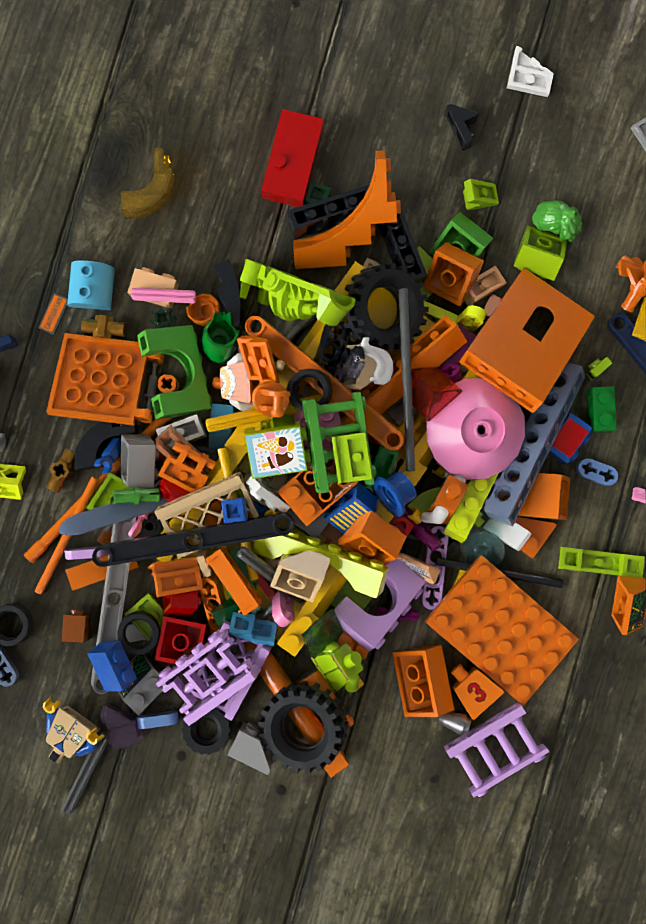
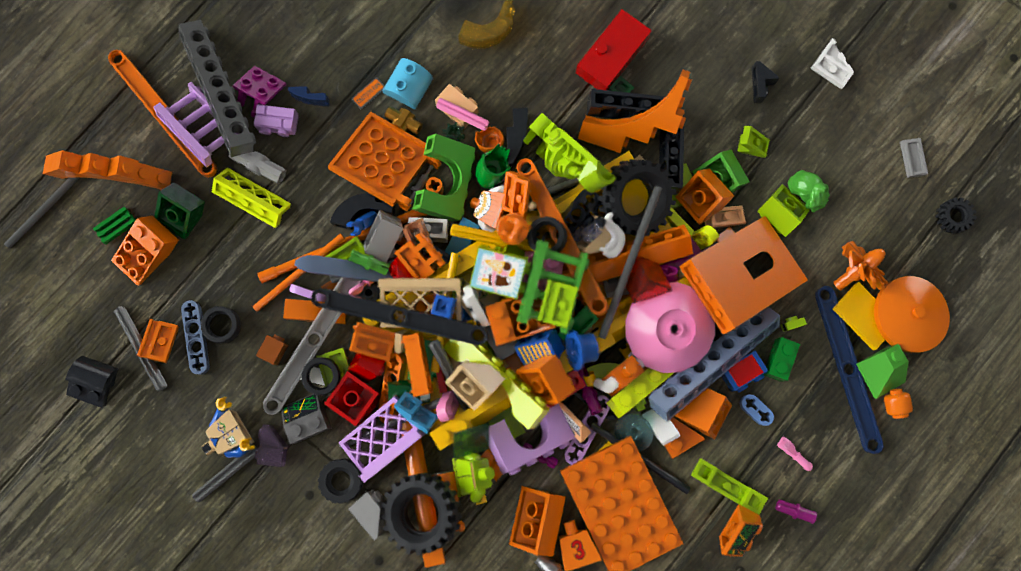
camera: 20 degrees right, 5 degrees down
pearl gold axle [46,448,76,493] -> none
blue brick [87,641,137,691] -> none
medium blue beam [137,710,179,729] -> none
lavender fence [156,628,261,726] -> none

